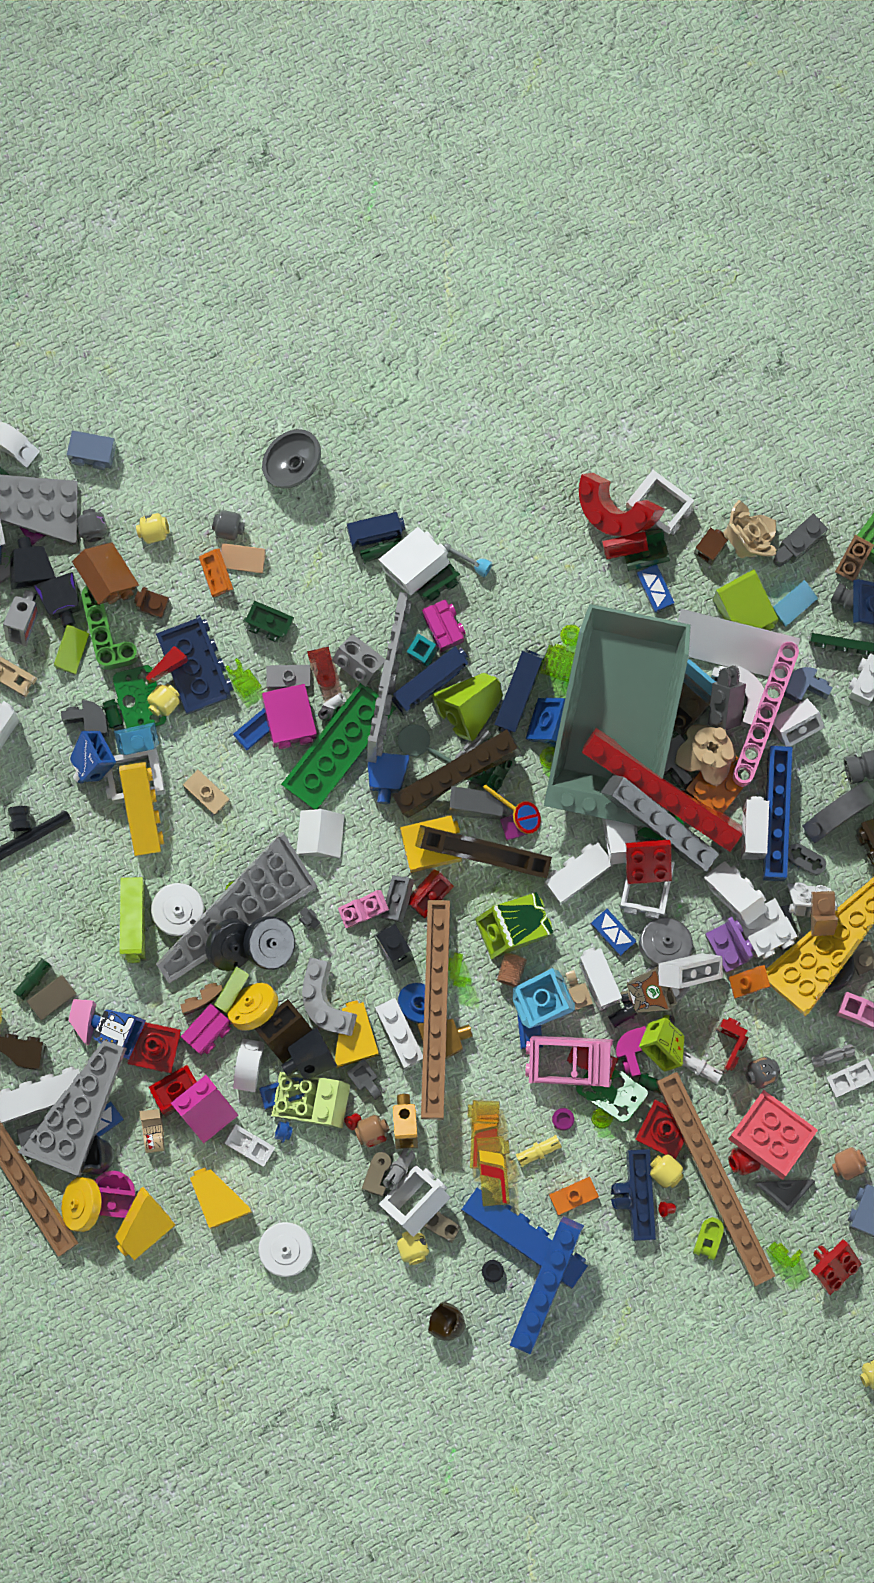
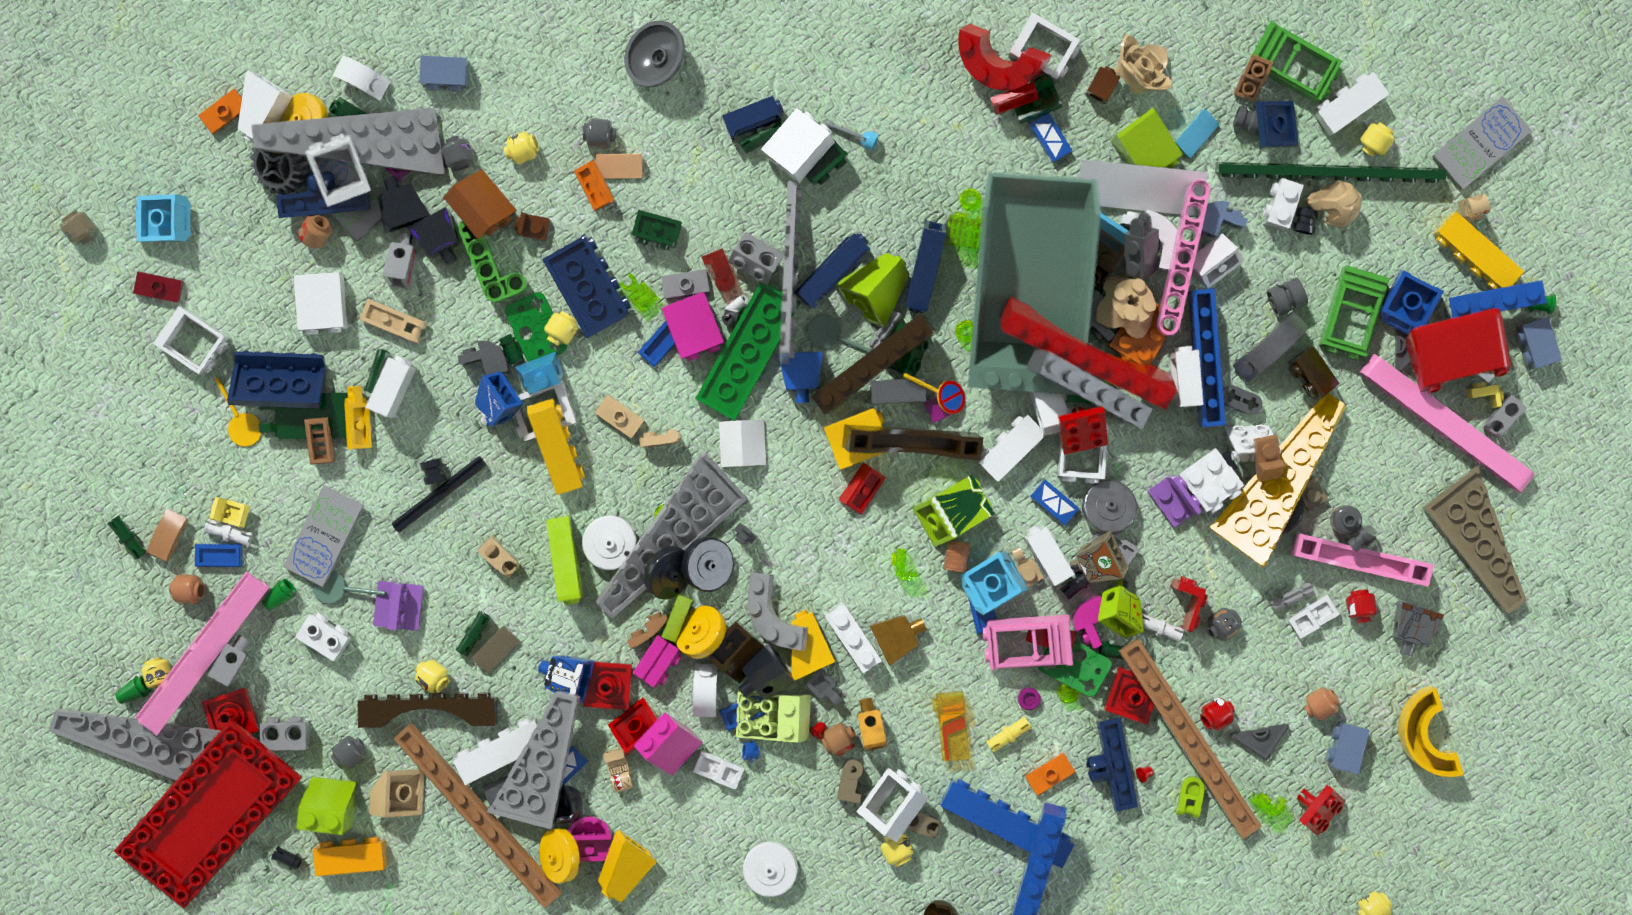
camera: 10 degrees left, 10 degrees up
lime slope [54,625,90,675] -> none
bright pink slope [69,999,97,1045] -> none
red slope [146,646,188,685] -> none
yellow slope [190,1167,252,1229] -> none
bright pink slope [338,890,389,928] -> none
black torso [374,924,414,971] -> none
dark grey plate [381,875,415,922] -> none
light grey pin [383,1148,415,1190] -> none
blue dish [398,983,425,1023] -> none
teal brick [407,634,439,667] -> none
medium nougat plate [421,900,450,1120] -> none
dark pink brick [422,599,466,652] -> none
clear yellow door [476,1136,510,1206] -> none
black plate [482,1260,504,1283] -> none
blue bracket [525,698,565,748] -> none
light yellow head [650,1155,684,1188] -> none
white brick [658,953,723,989] -> none
white brick [704,861,767,926] -> none
coral plate [728,1090,818,1180] -> none
orange plate [729,965,770,999] -> none
dark grey hinge [773,513,828,567] -> none
none -> tan leg [477,534,521,578]
none -> tan plate [639,429,681,448]

